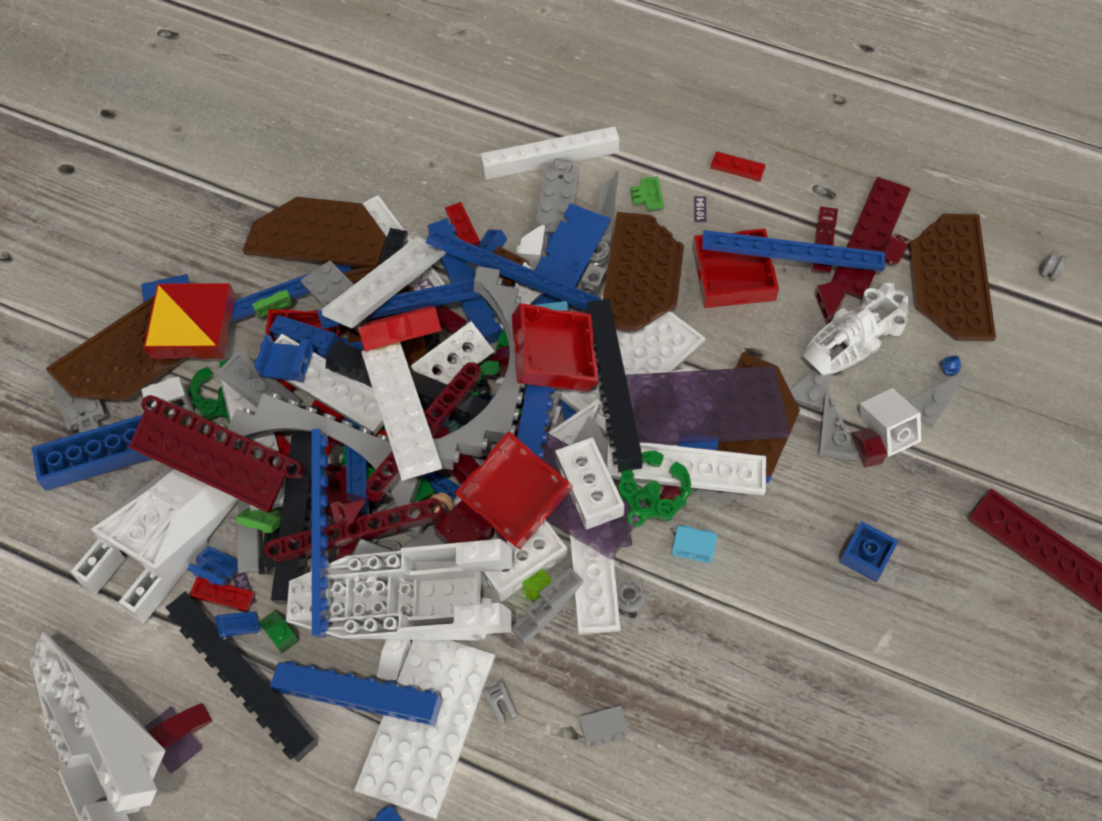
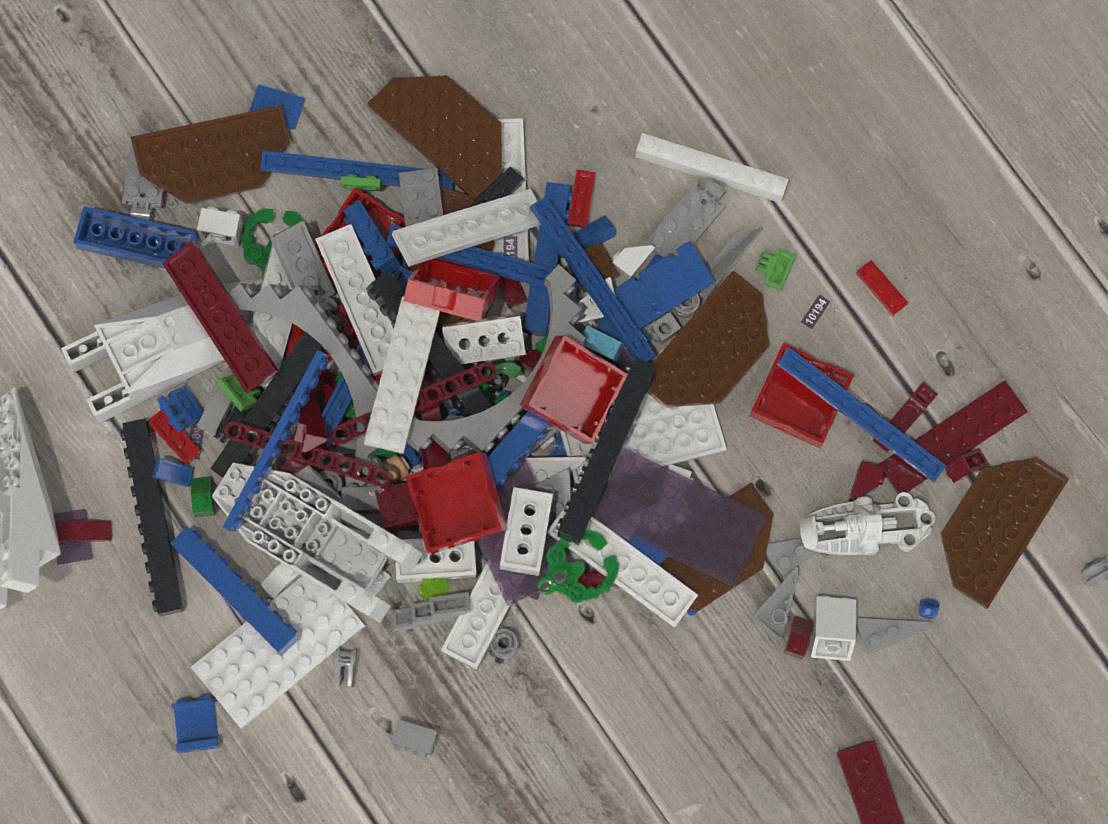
camera: 25 degrees right, 15 degrees up
dark red beam [141,395,306,479] -> none
red tile [143,283,236,359] -> none
blue panel [254,334,314,382] -> none
medium azure brick [672,525,718,564] -> none
blue brick [840,521,899,582] -> none

